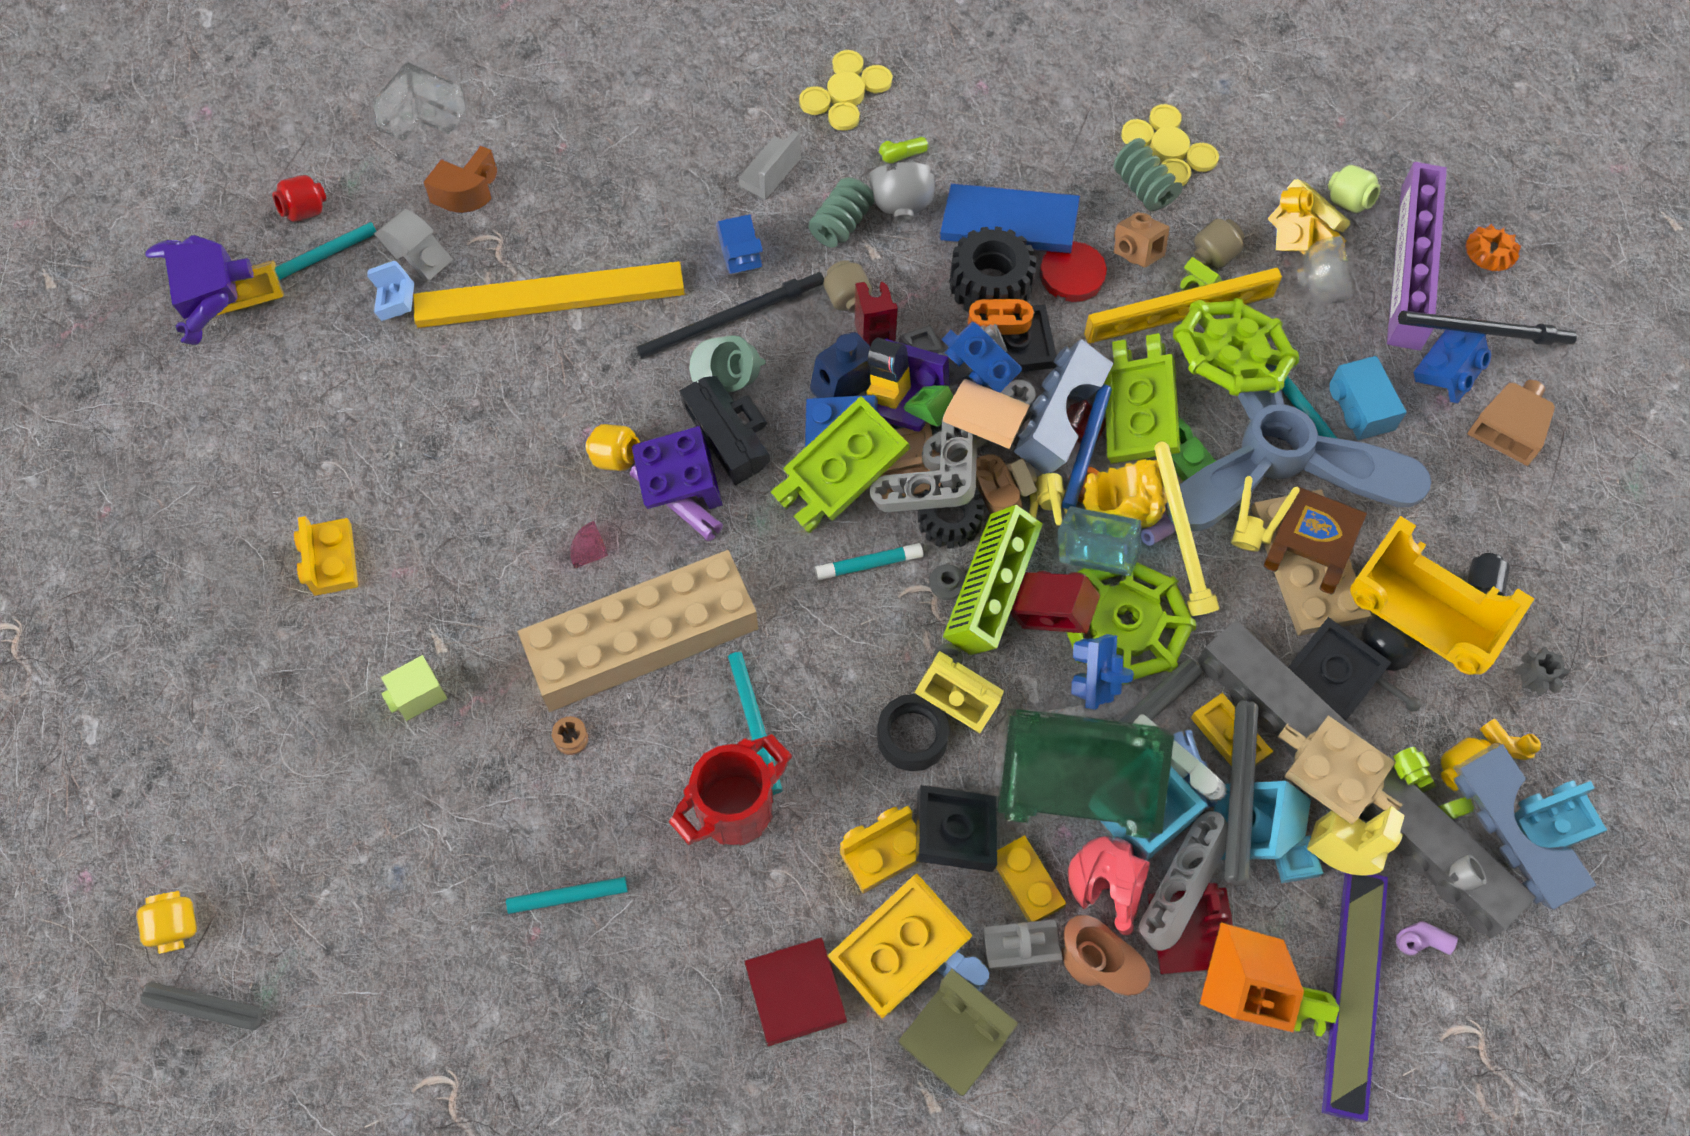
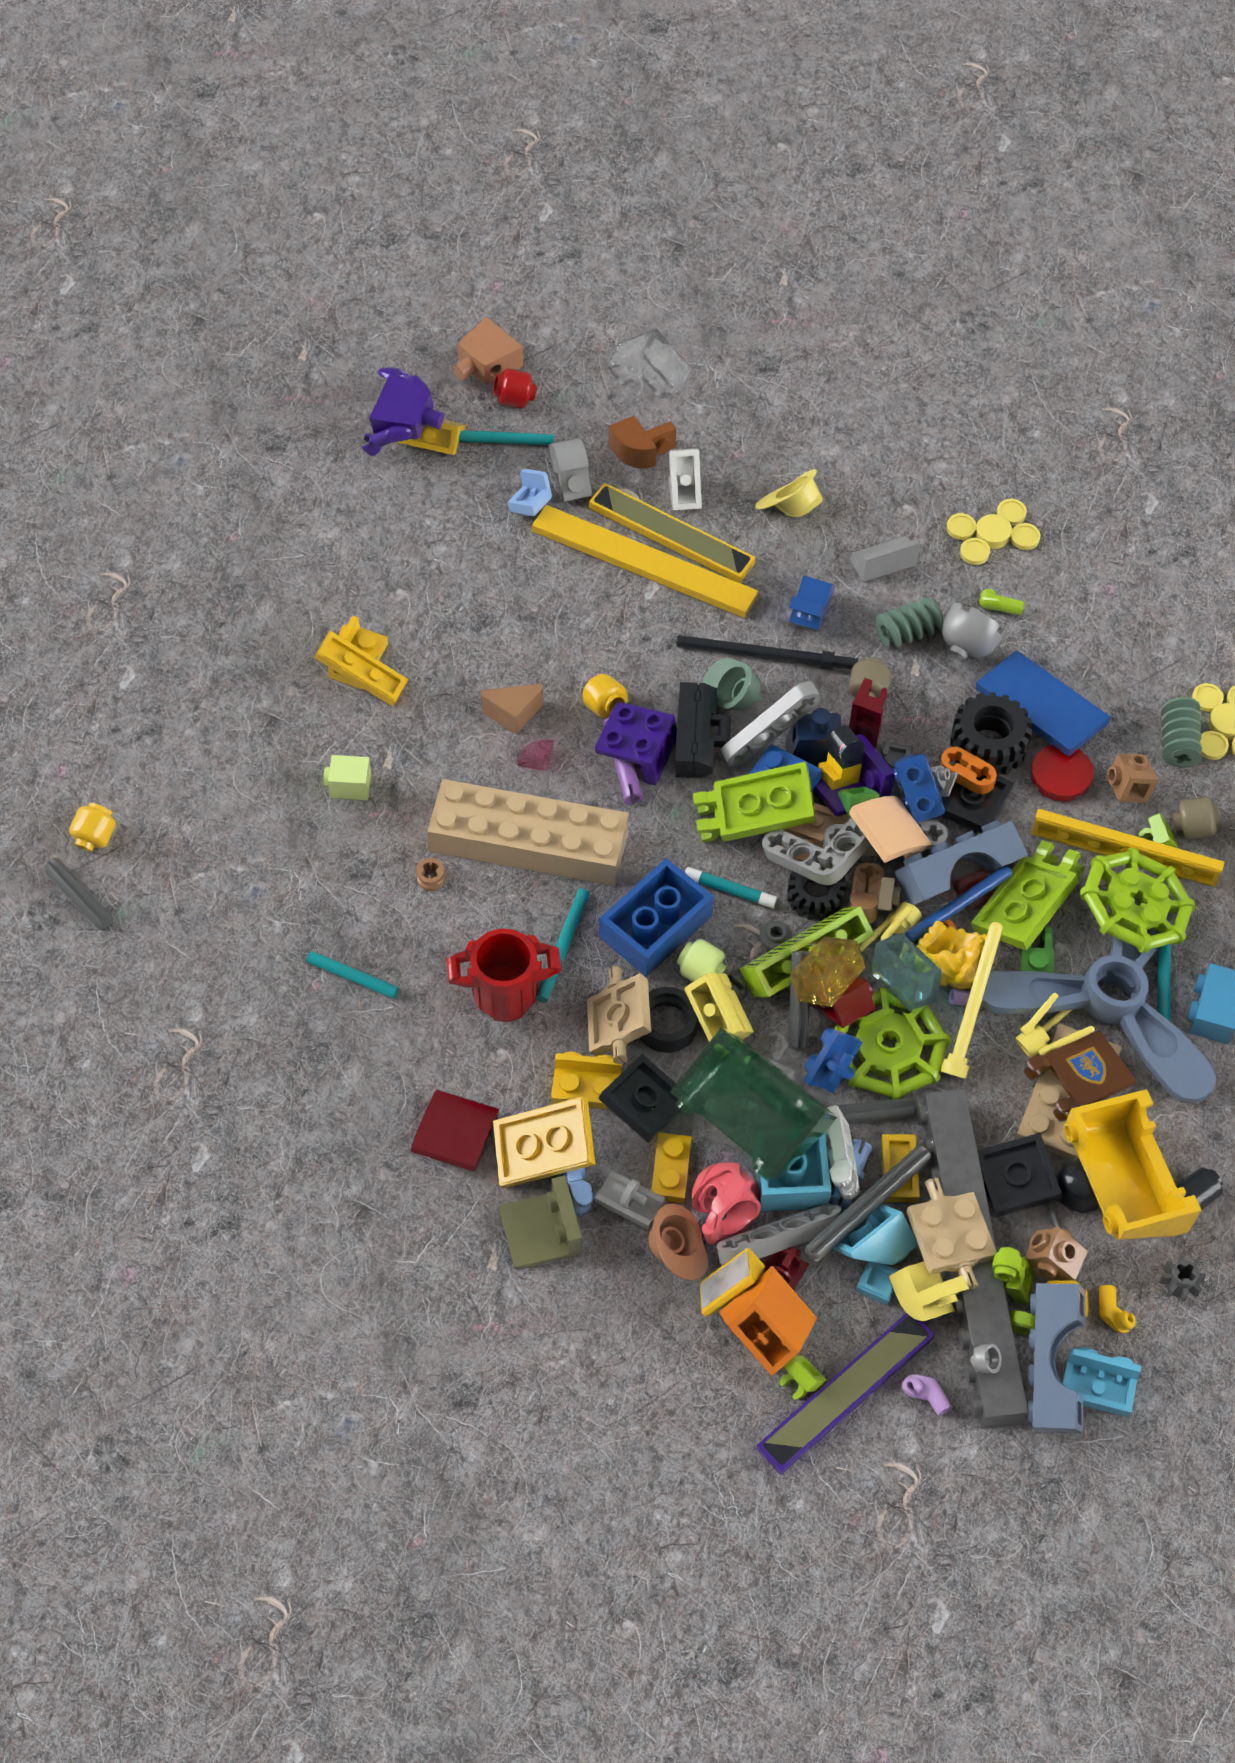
camera: 35 degrees right, 5 degrees down
none -> yellow tile [313,630,408,706]
none -> nougat torso [453,317,523,384]
none -> medium nougat slope [480,683,543,735]
none -> tan plate [587,966,651,1064]
none -> tile [589,483,756,583]
none -> blue brick [599,858,714,977]
none -> white slope [668,448,702,510]
none -> yellowish green head [677,939,728,982]
none -> slope [700,1248,765,1317]
none -> light grey beam [721,682,821,767]
none -> light yellow piece [755,469,823,517]
none -> dark grey axle [788,951,811,1049]
none -> clear yellow brick [790,936,865,1007]
none -> medium nougat brick [1025,1227,1088,1280]

